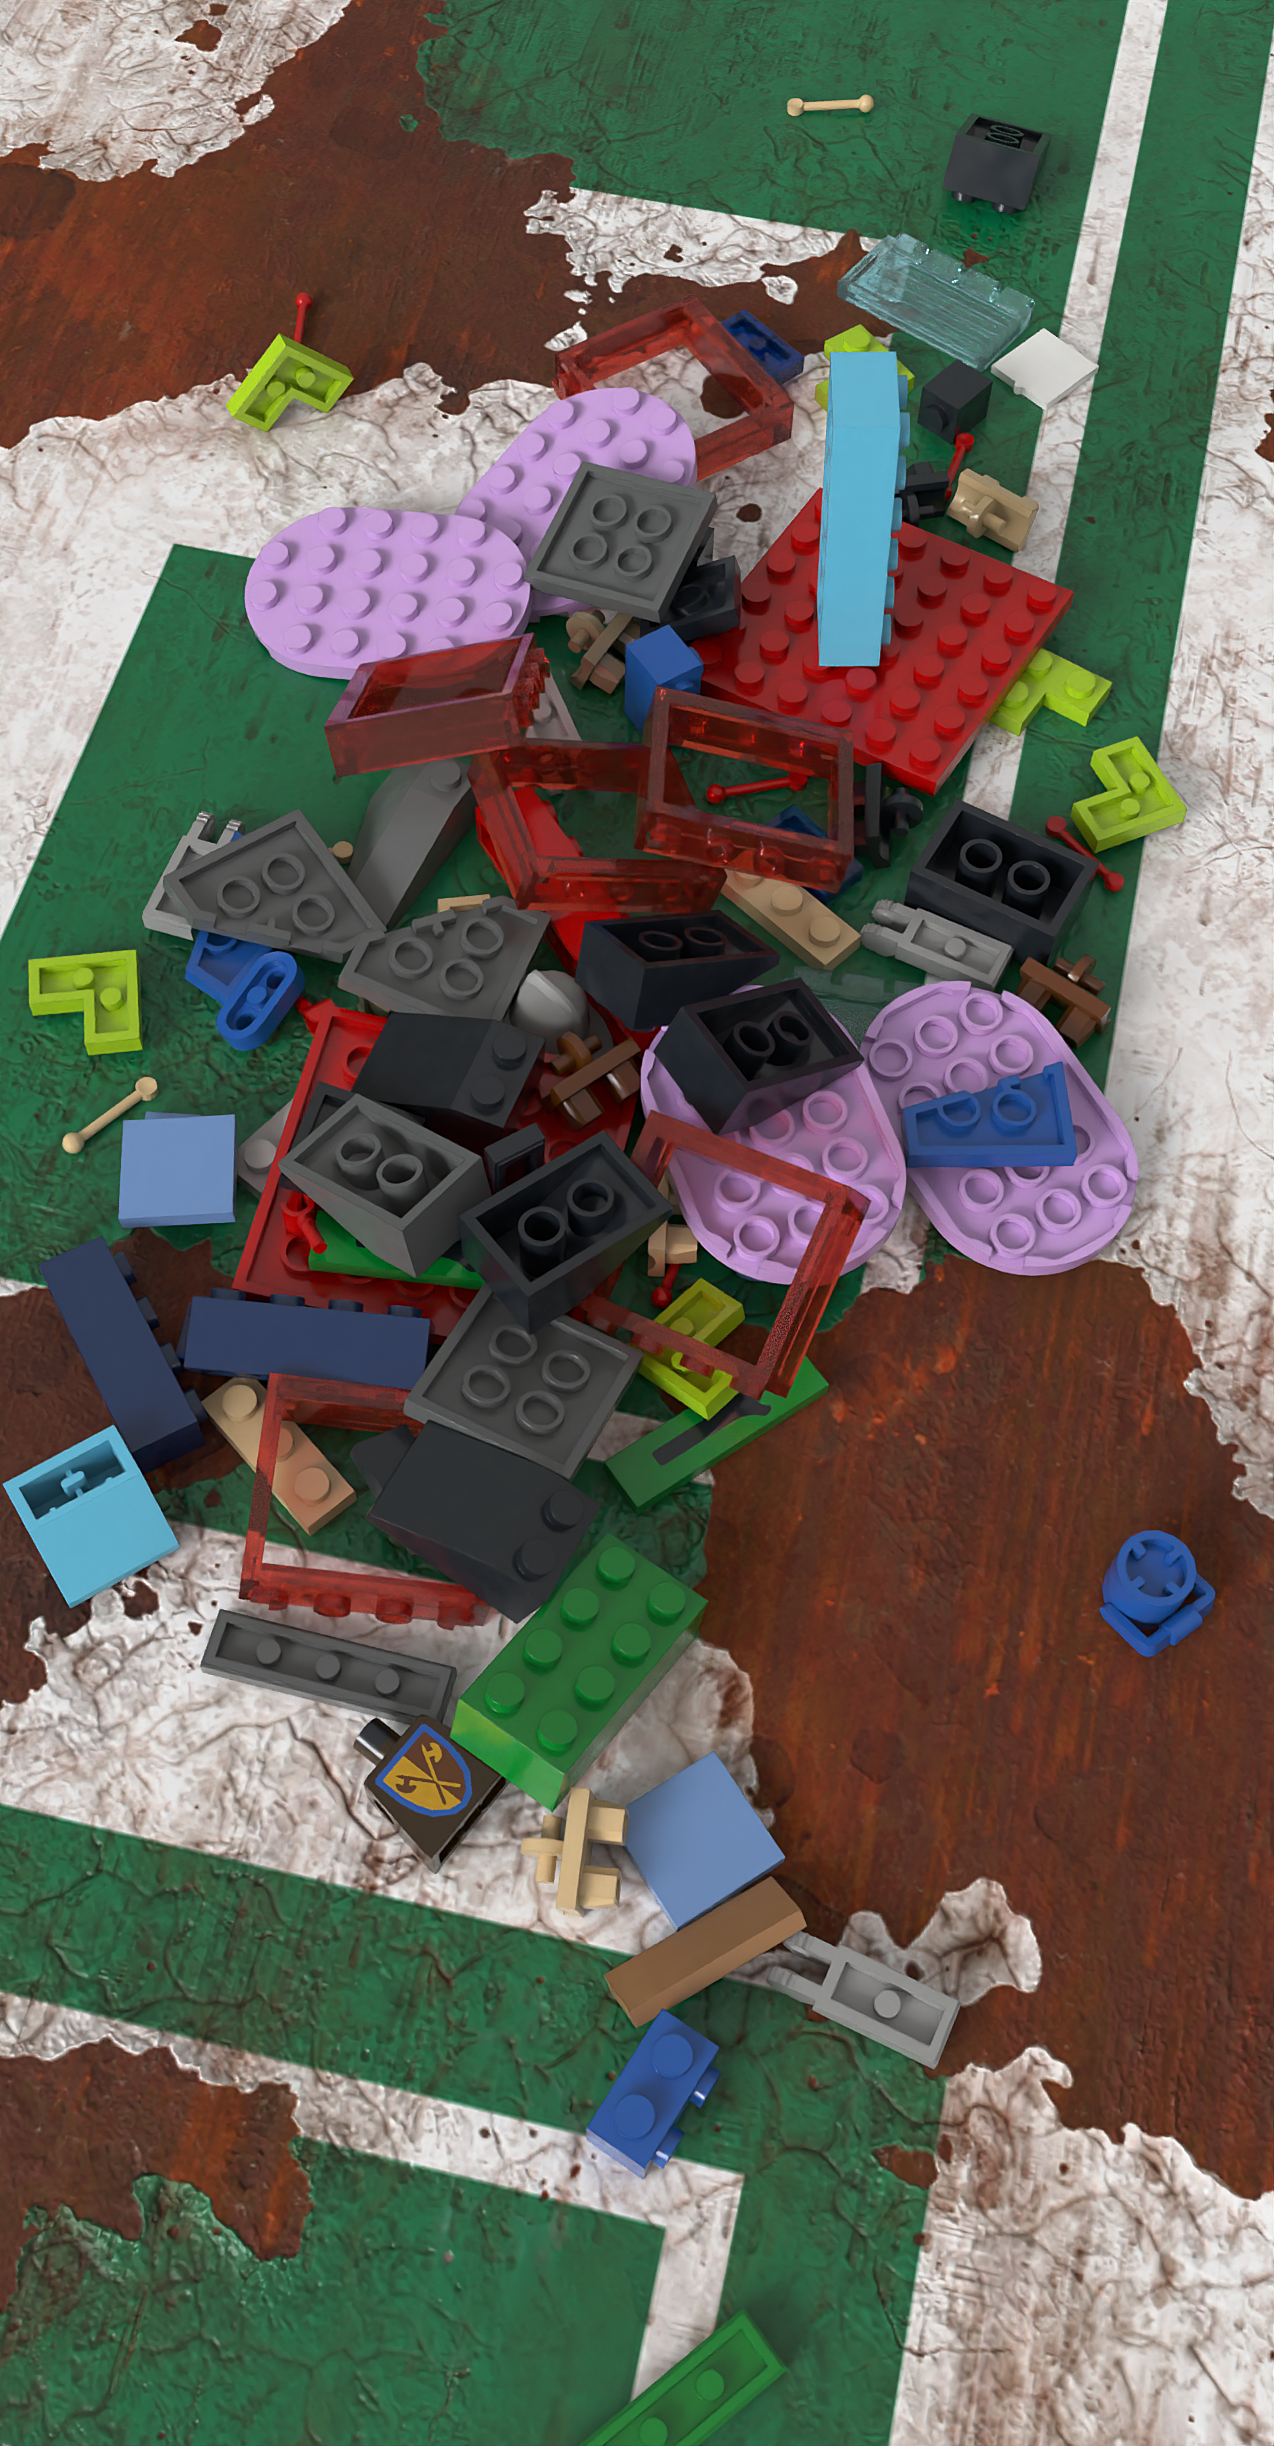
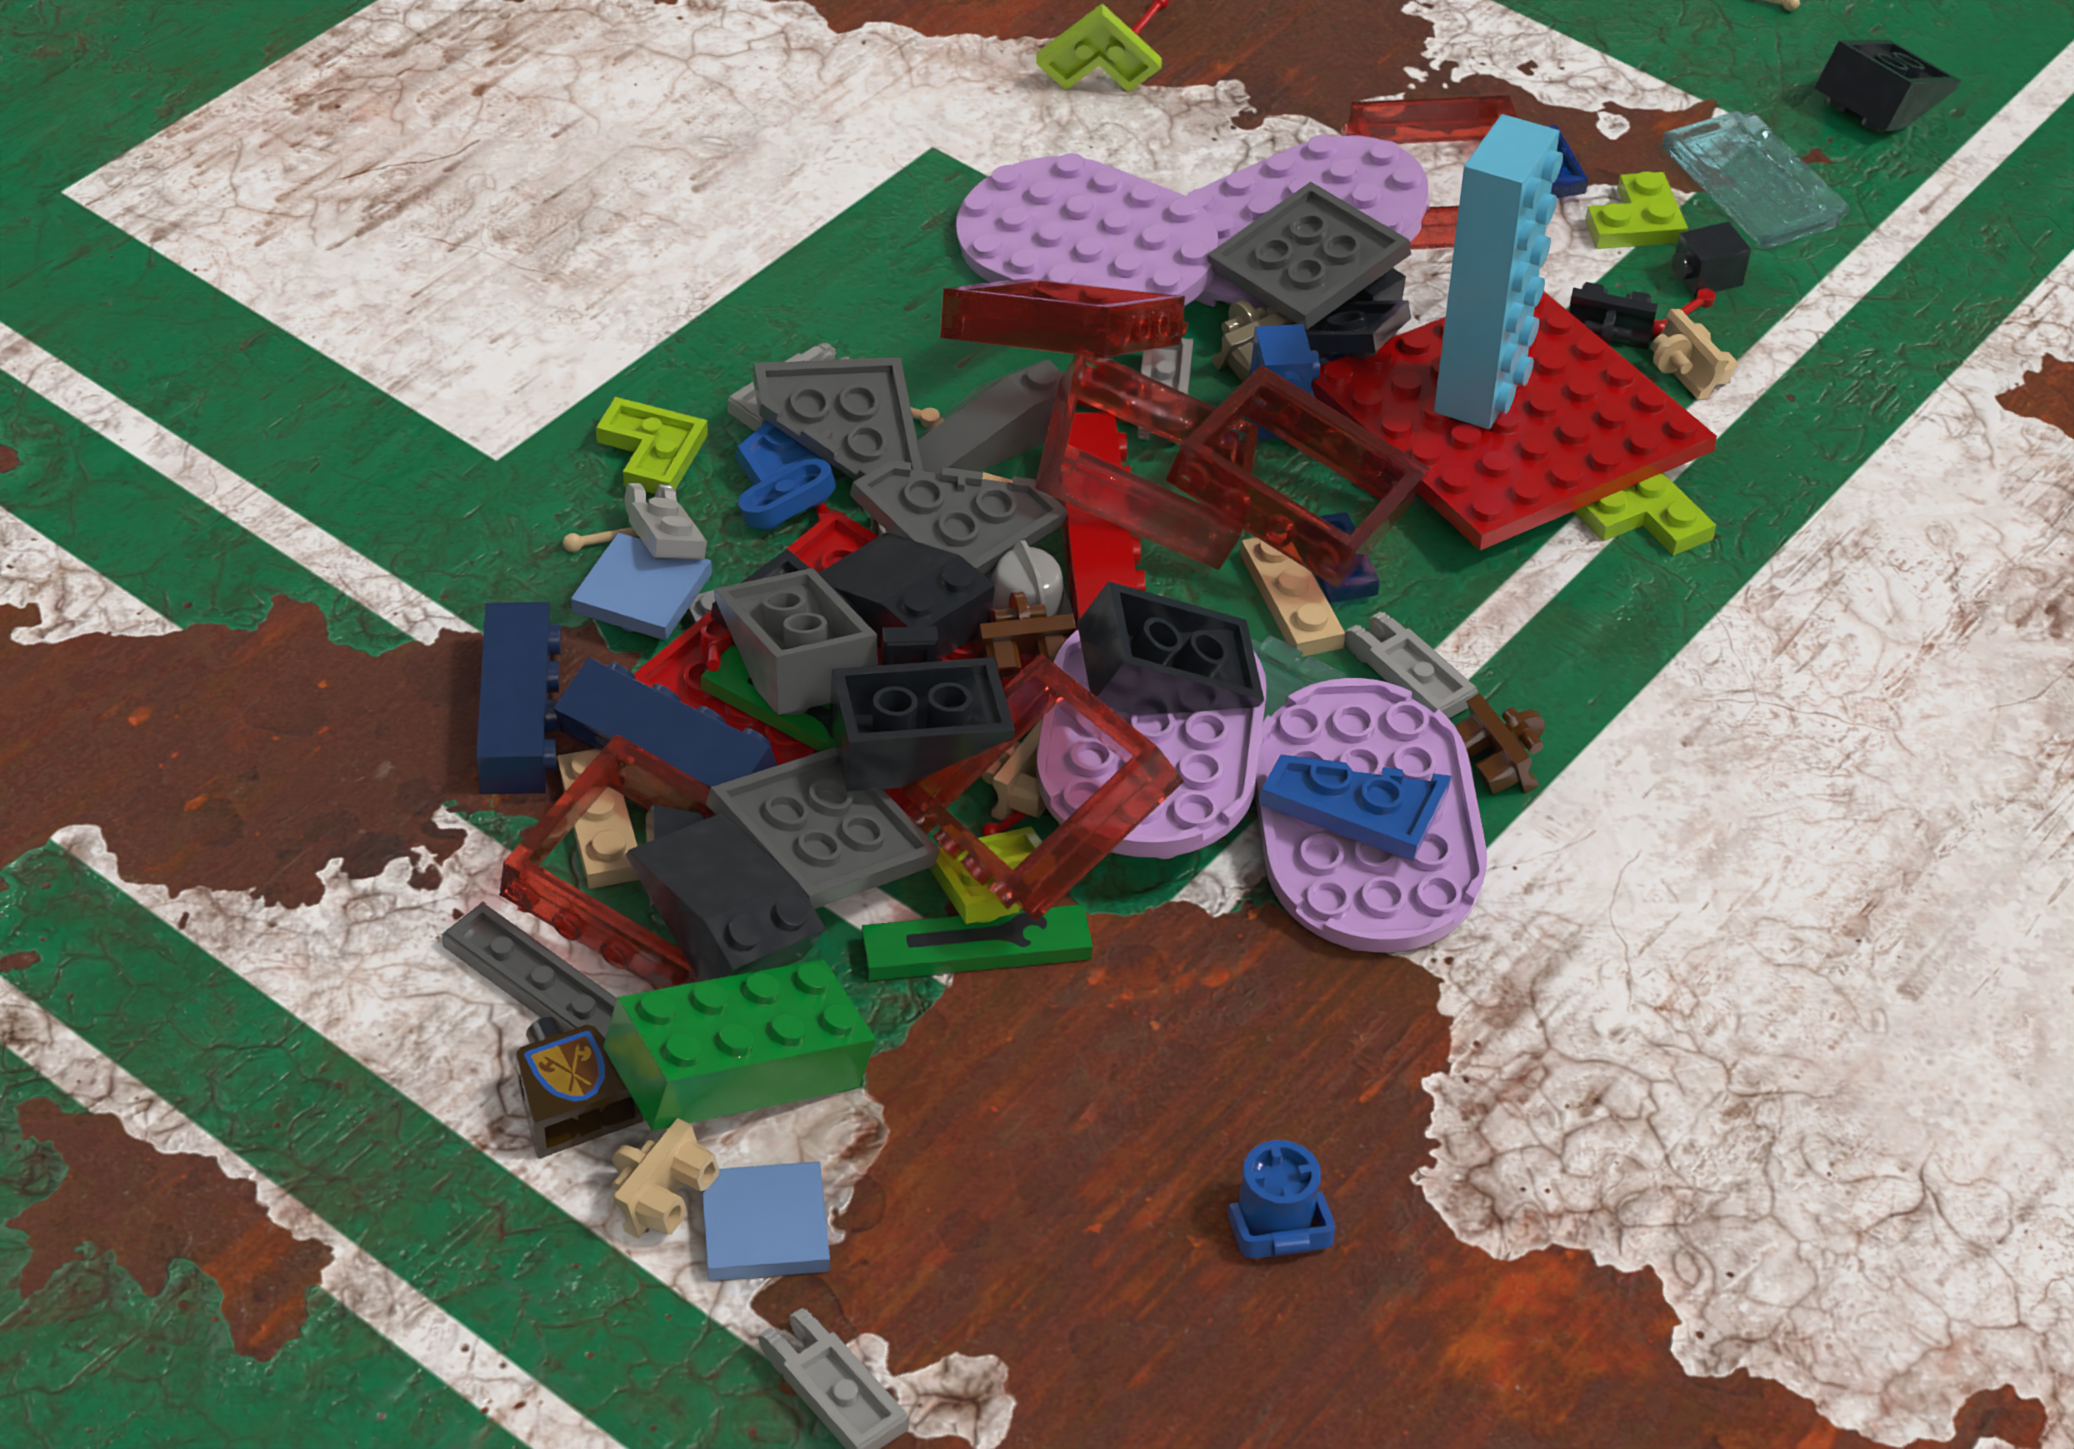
camera: 25 degrees right, 15 degrees down
medium azure slope [3,1425,180,1609] -> none
black slope [574,910,781,1032] -> none
blue brick [586,2008,722,2179] -> none
medium nougat tile [604,1876,807,2028] -> none
red hinge [706,769,808,804] -> none
black hips [839,762,924,869] -> none
black brick [904,799,1099,968] -> none
white piece [991,328,1099,411] -> none
red hinge [1045,816,1124,892] -> none
lime plate [1070,736,1187,853] -> none
none -> light grey hinge [624,483,707,560]

